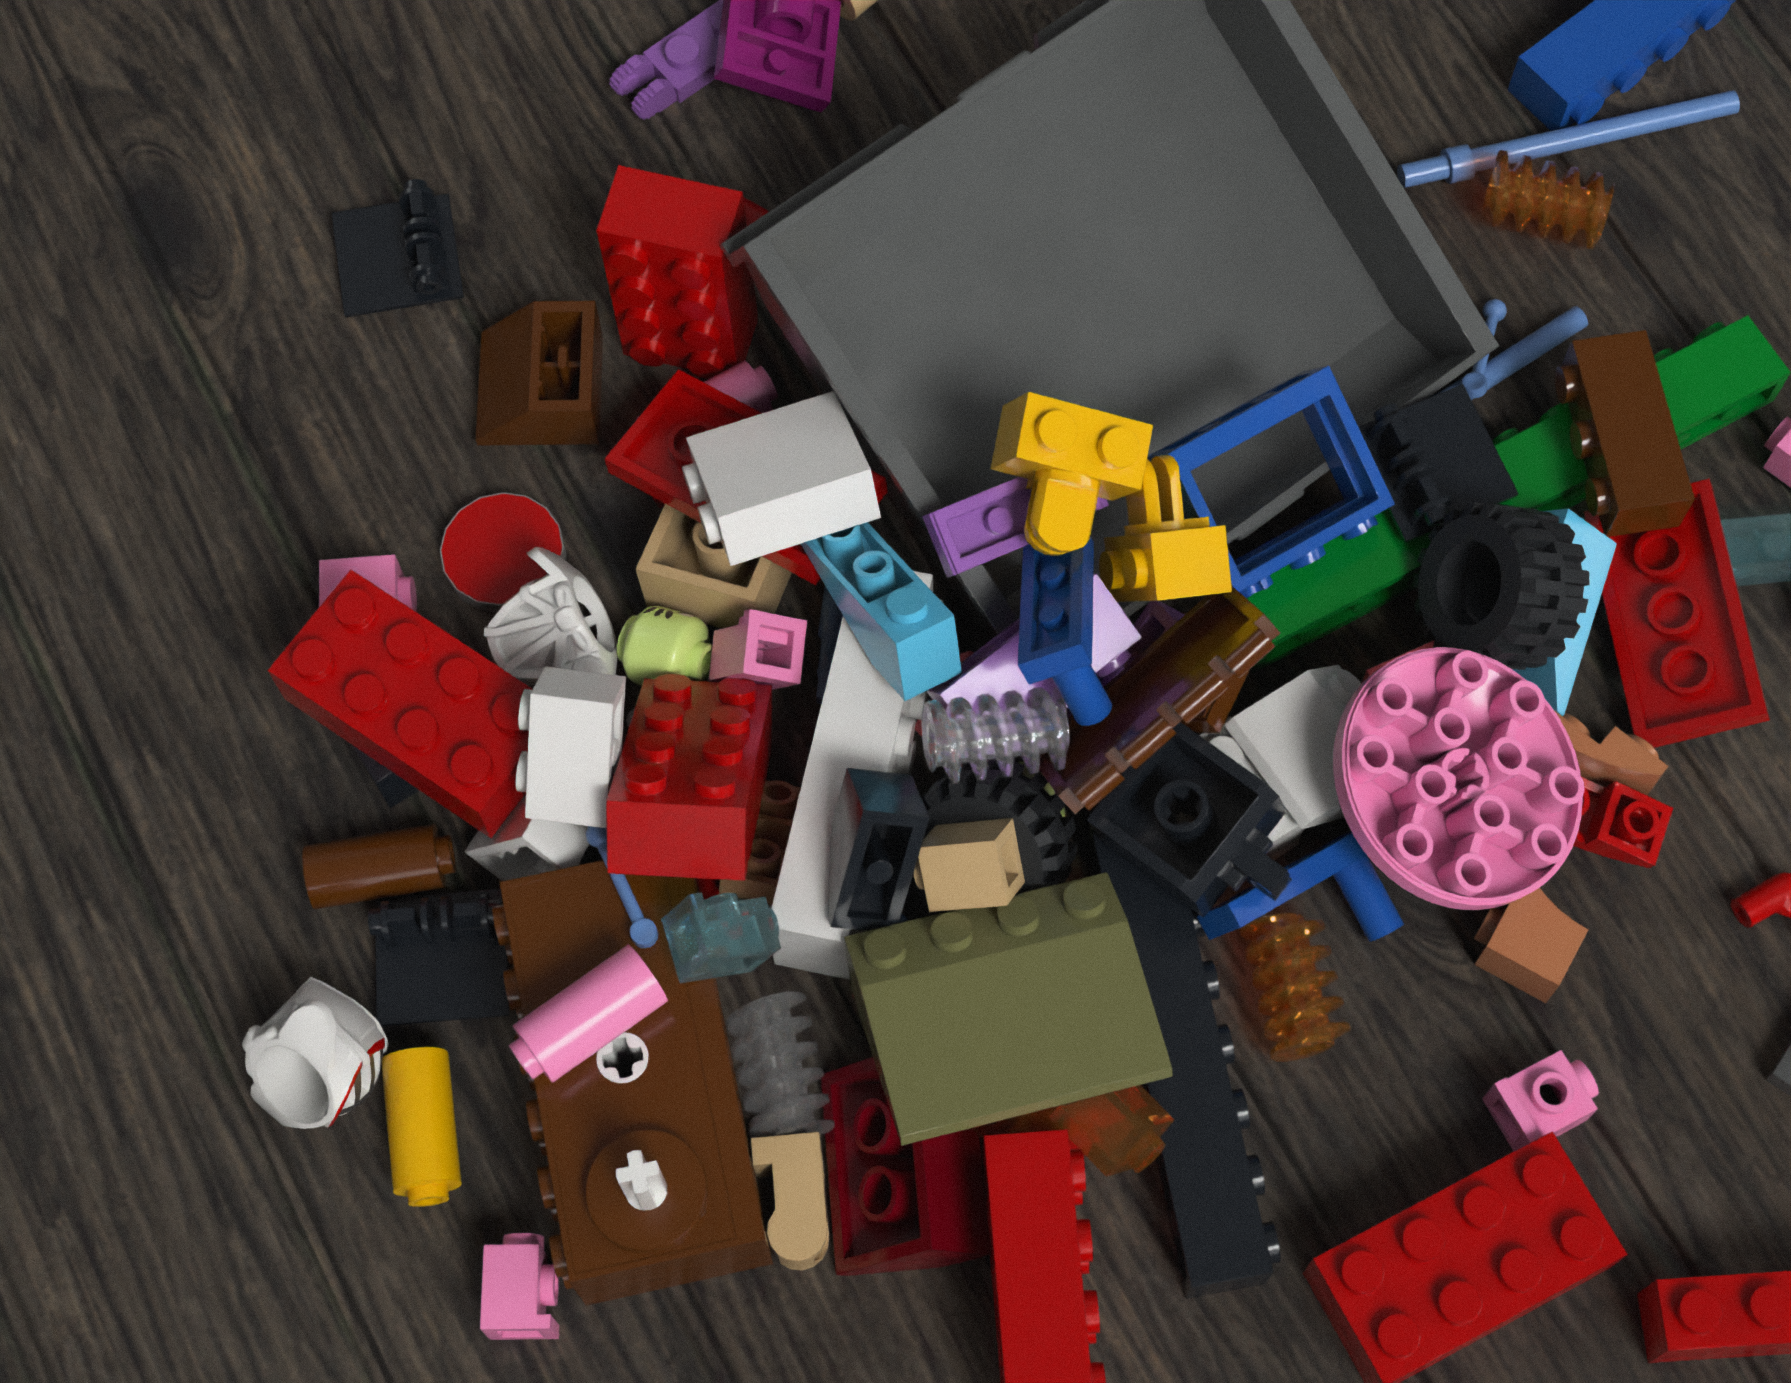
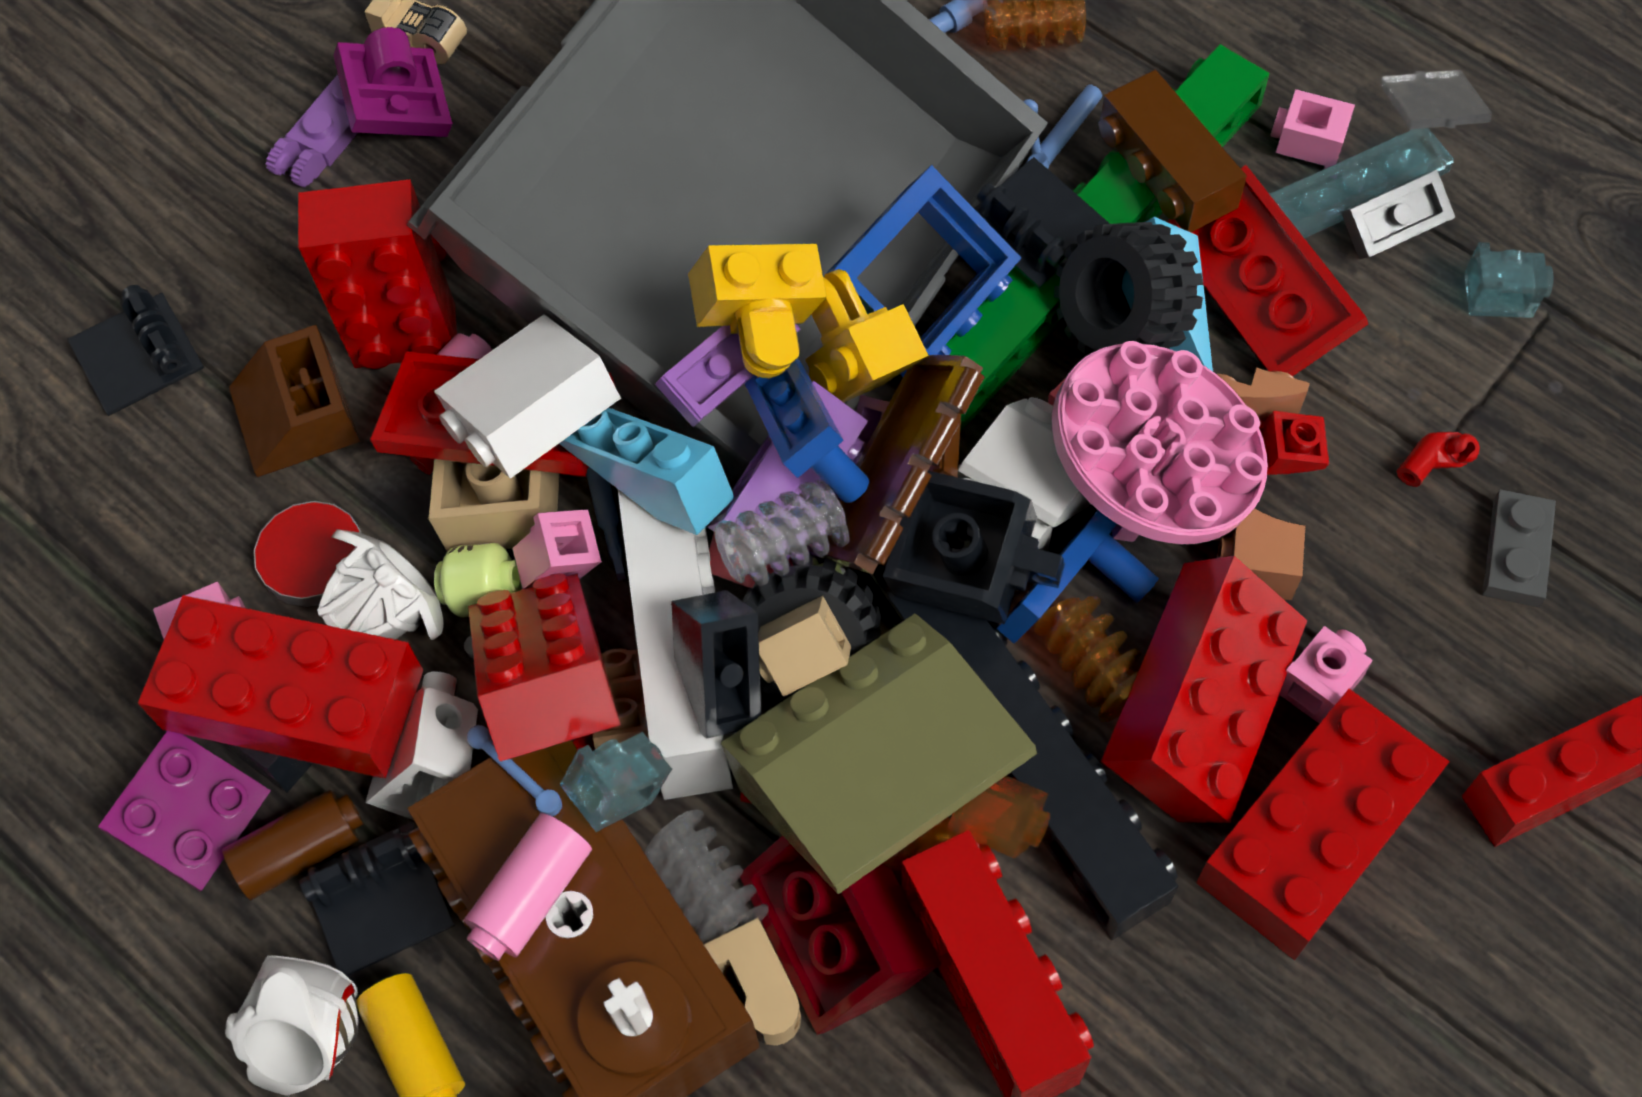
camera: 20 degrees left, 5 degrees down
white brick [516,655,626,828] -> none
none -> magenta plate [98,731,271,892]
none -> red brick [1101,556,1307,823]

